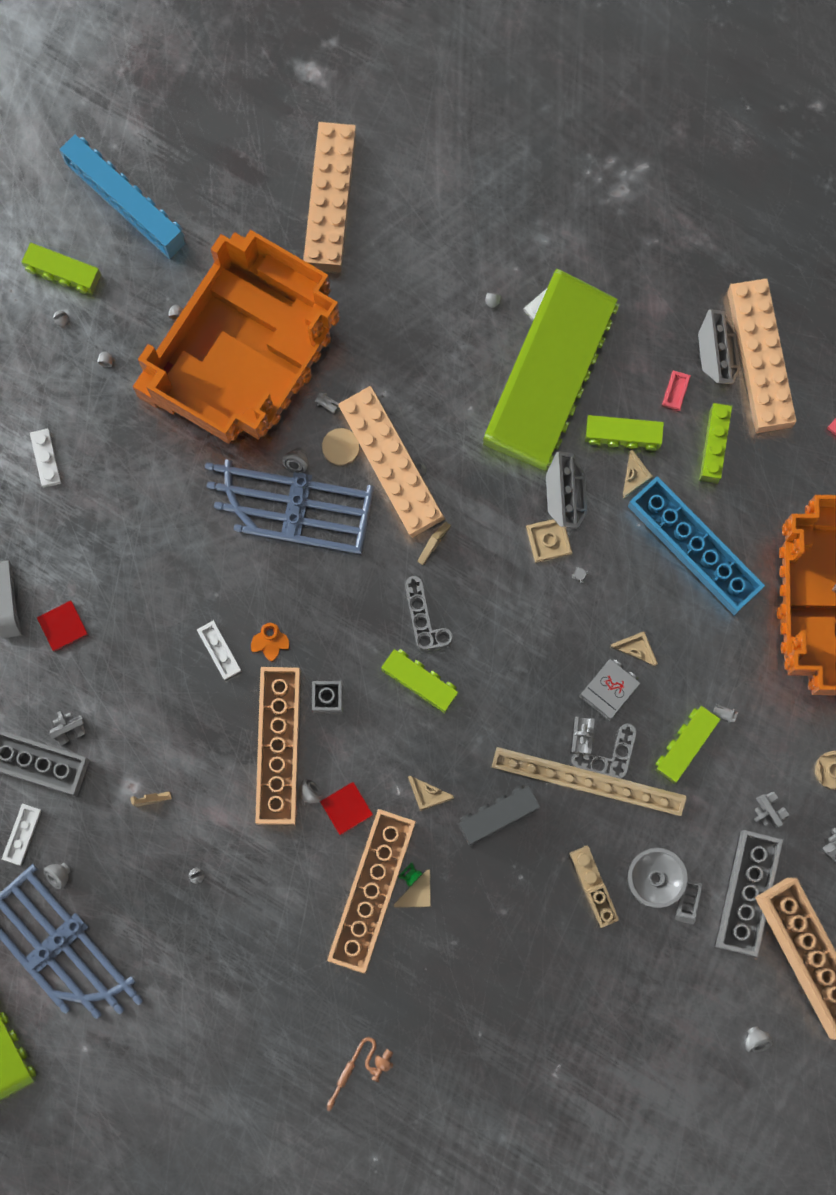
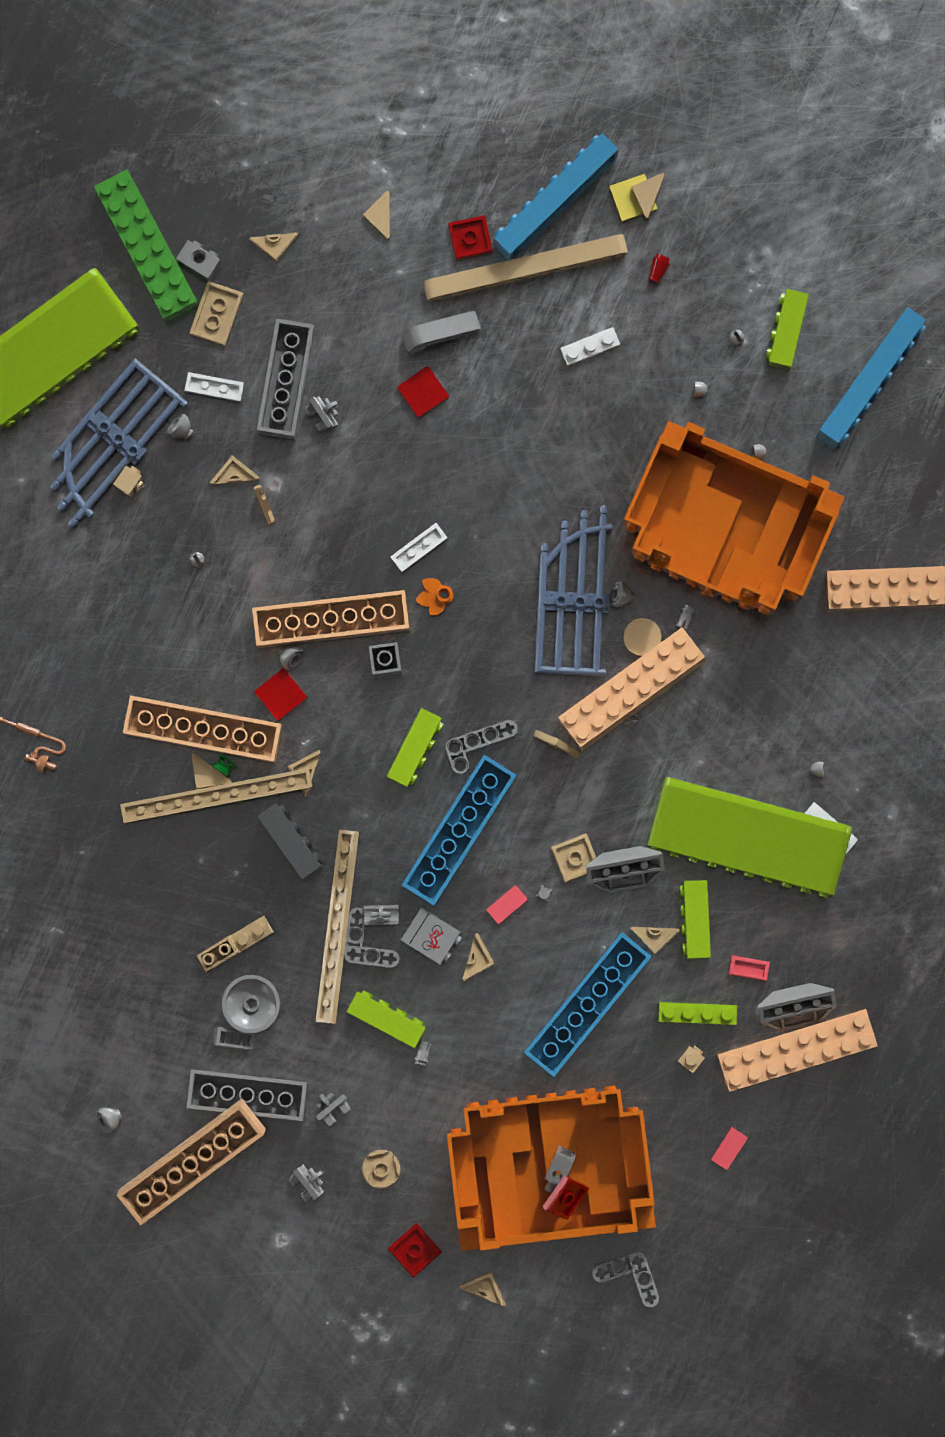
camera: 85 degrees right, 5 degrees up
none -> tan brick [113,466,143,498]
none -> tan plate [120,768,313,823]
none -> tan tile [210,456,260,485]
none -> dark azure brick [402,755,517,907]
none -> coral tile [486,885,528,925]
none -> tan brick [677,1045,705,1073]

